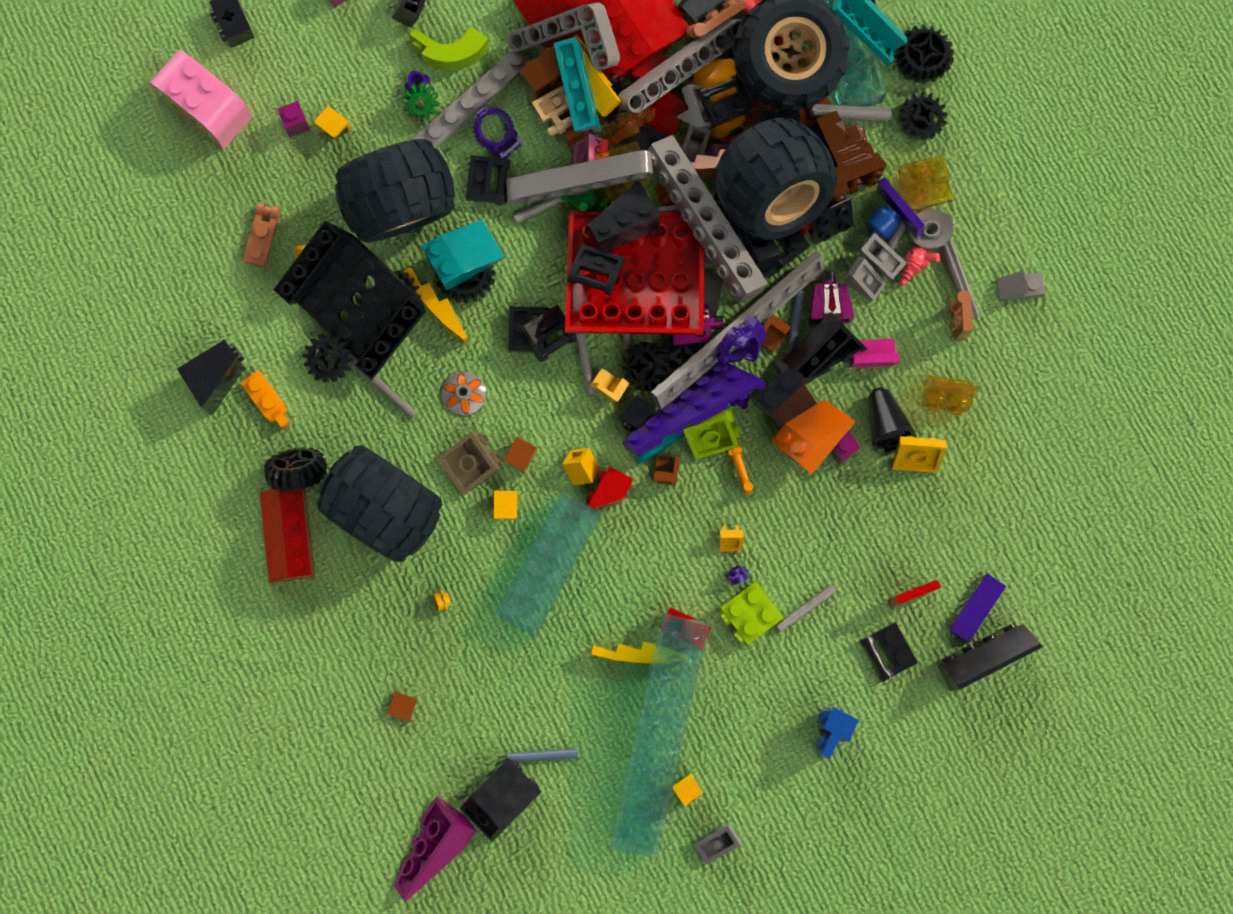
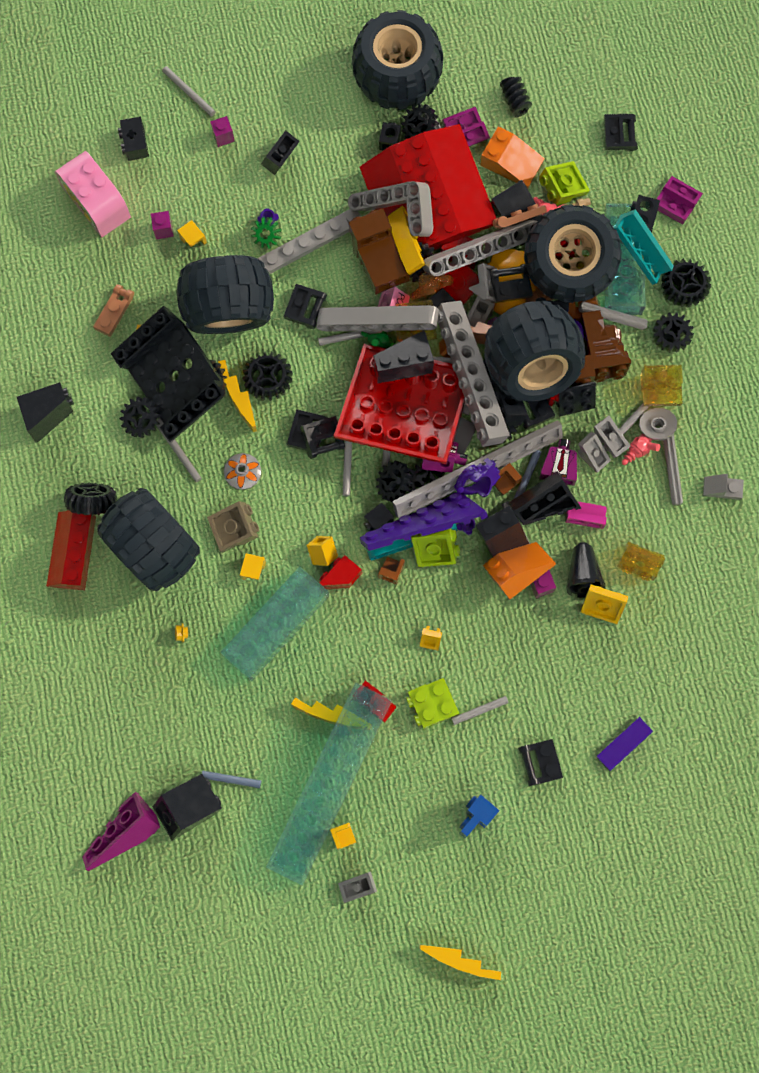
camera: 20 degrees right, 5 degrees down
light orange hinge [240,370,290,429] -> none
dark orange tile [387,692,418,722] -> none
lime arch [409,26,490,70] -> none
teal slope [421,220,505,291] -> none
dark purple piece [473,107,522,159] -> none
dark orange panel [504,437,537,474] -> none
tan plate [532,85,573,137] -> none
teal fence [554,37,601,133] -> none
black plate [567,244,625,296] -> none
yellow panel [589,369,629,402] -> none
dark purple plate [725,565,748,585] -> none
light orange piece [728,447,753,496] -> none
blue head [867,205,900,239] -> none
dark purple tile [877,178,925,240] -> none
red tile [888,580,941,608] -> none
black slope [937,622,1043,691] -> none
nougat plate [948,291,973,341] -> none
none -> yellow slope [420,945,501,980]

